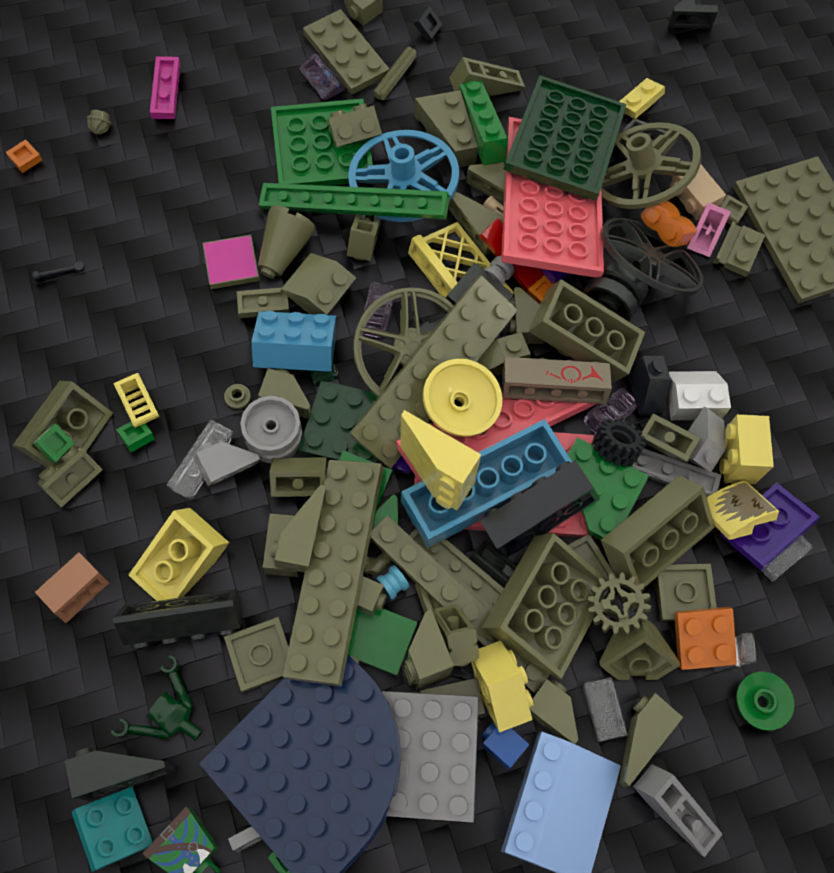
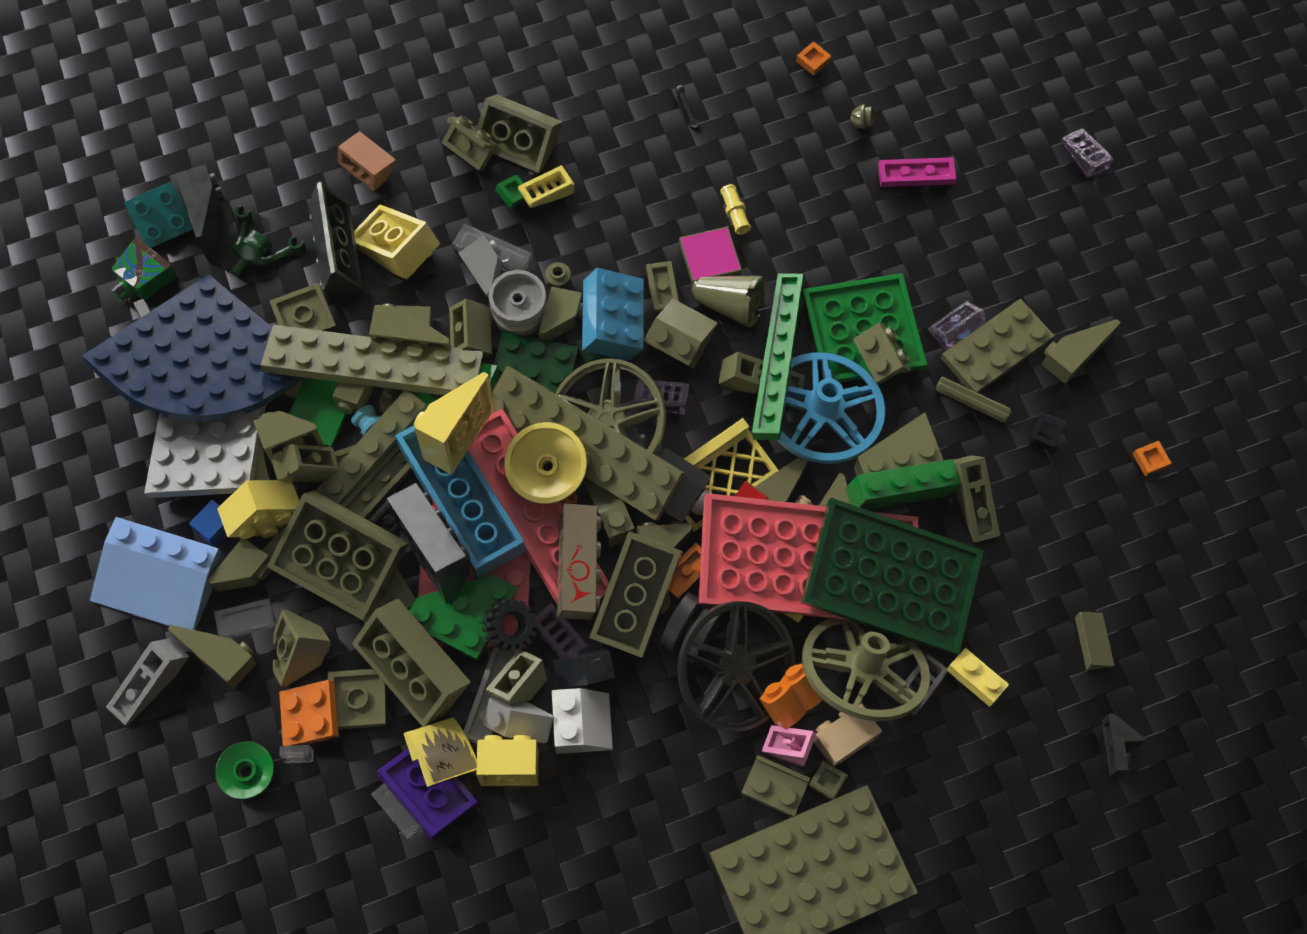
camera: 90 degrees right, 0 degrees up
green plate [33,424,75,463] -> none
olive gear [588,572,651,636] -> none
none -> light yellow pin [720,184,751,235]
none -> olive slope [1075,612,1114,670]

